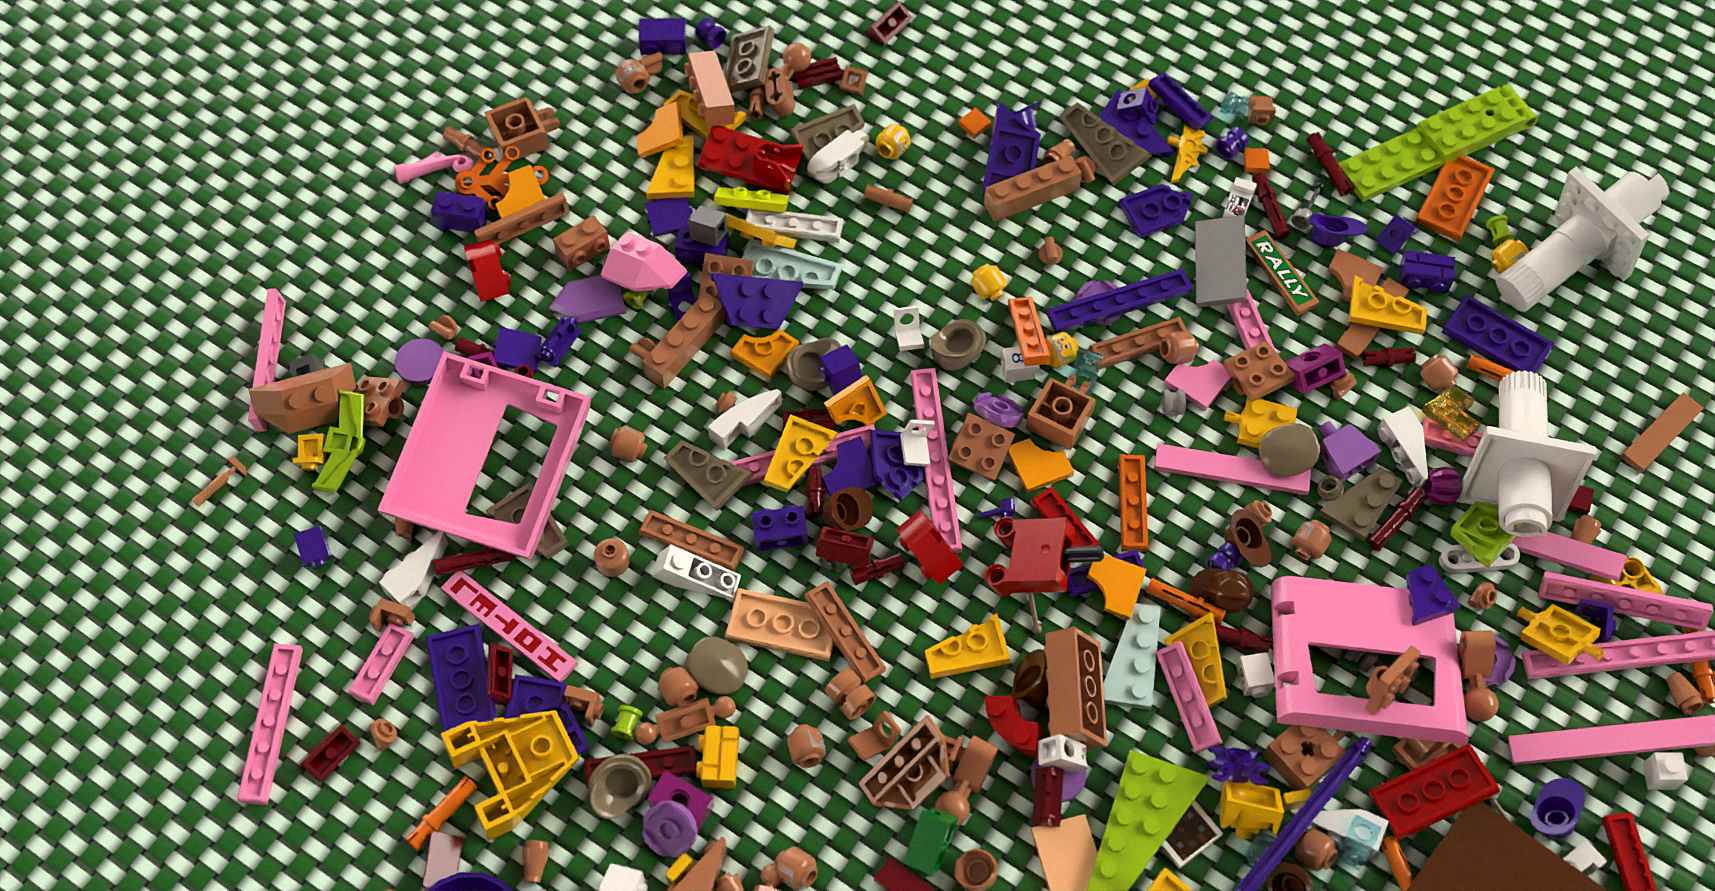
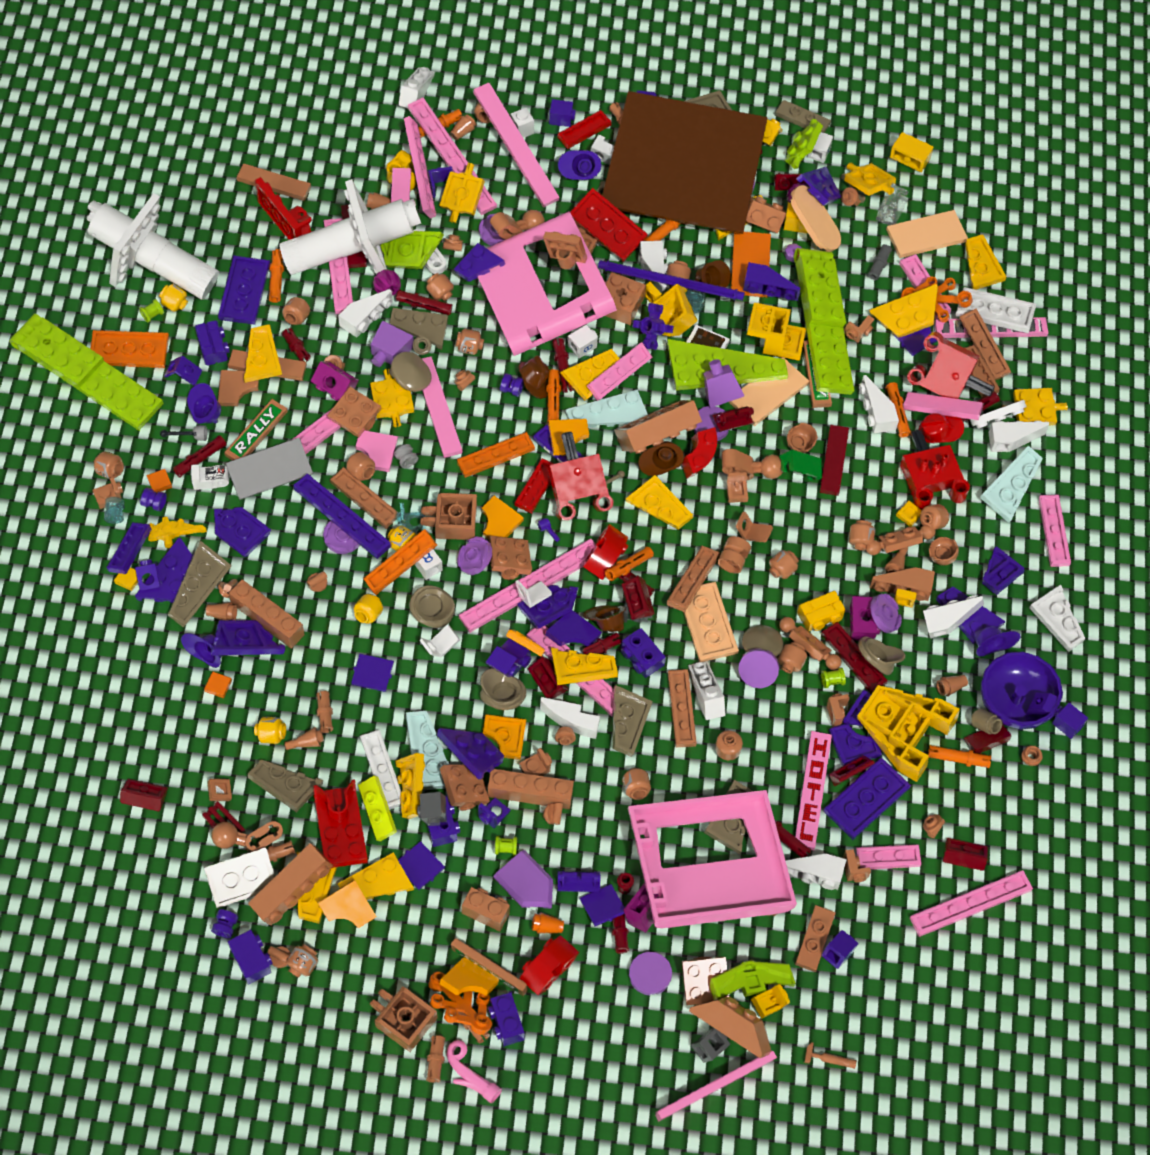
camera: 120 degrees left, 0 degrees up
nougat plate [429,315,458,340] -> none
bright pink wedge [601,232,687,291] -> none
white piece [807,130,869,184] -> none
nougat wedge [858,715,950,810] -> none
white leg [1038,734,1088,772] -> none
reddish brown piece [1224,509,1272,568] -> none
dark red pin [1306,132,1354,196] -> none
clear light blue bracket [1336,814,1382,870] -> none
clear yellow plate [1422,385,1480,441] -> none
none -> nougat head [94,451,124,479]
none -> red plate [255,177,312,240]
none -> nougat cone [285,727,324,750]
none -> dark purple piece [351,654,394,692]
none -> nougat head [426,273,454,301]
none -> nougat bracket [519,748,552,776]
none -> orange cone [532,912,564,934]
none -> dark purple brick [549,99,576,127]
none -> orange pin [605,547,654,581]
none -> medium lavender torso [703,359,744,408]
none -> medium lavender tile [739,648,779,688]
none -> nougat plate [795,905,836,972]
none -> dark tan brick [971,708,1002,734]

